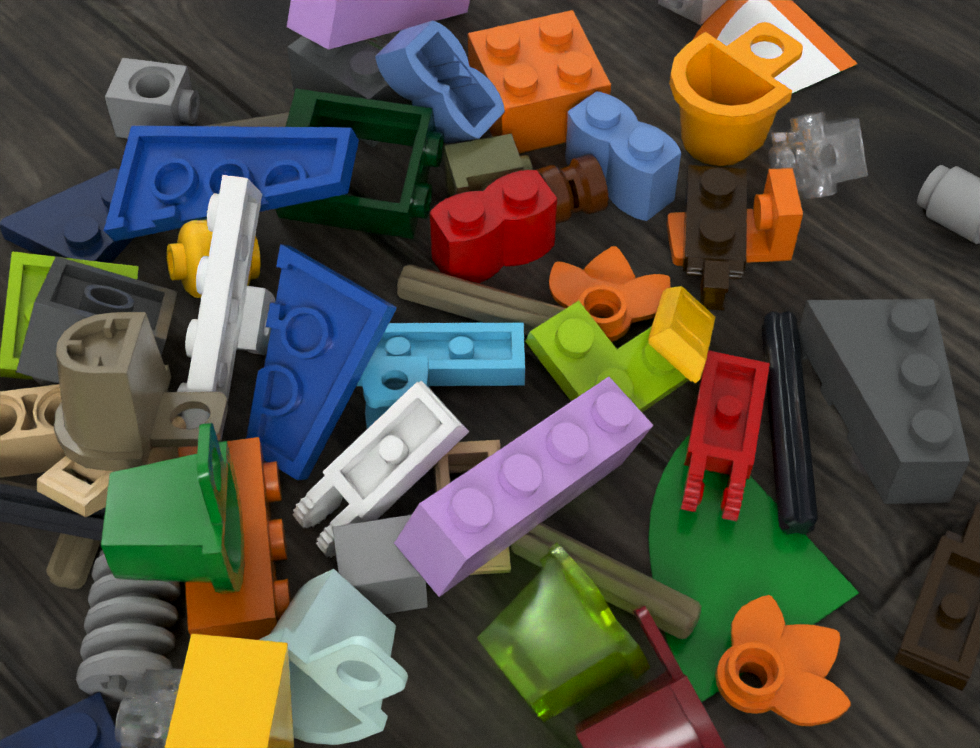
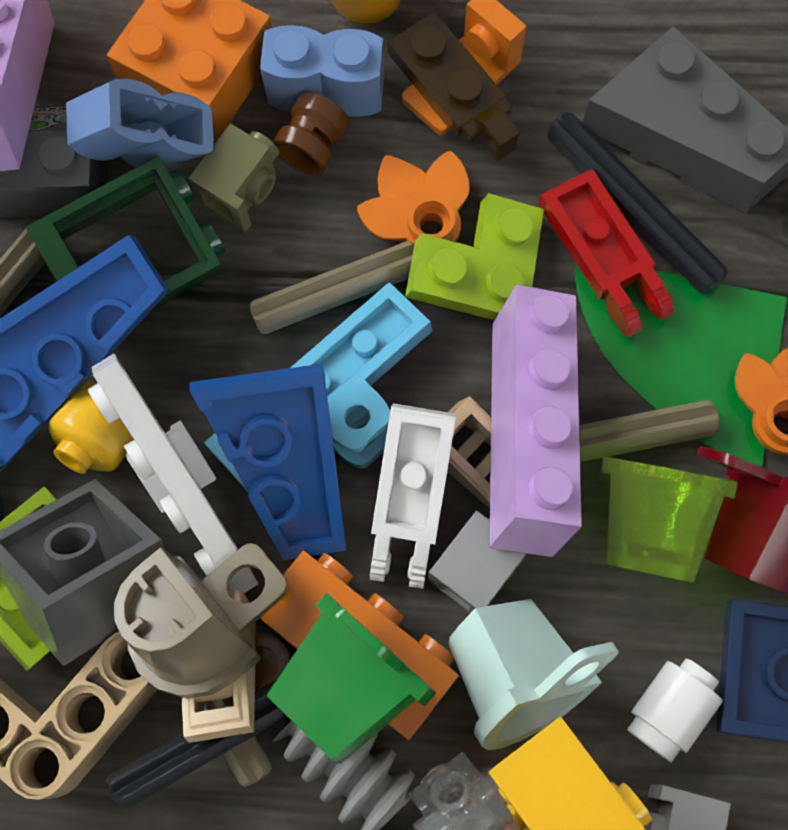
camera: 40 degrees left, 20 degrees up
red brick [430,170,557,284] -> none
yellow tile [648,286,715,383] -> none

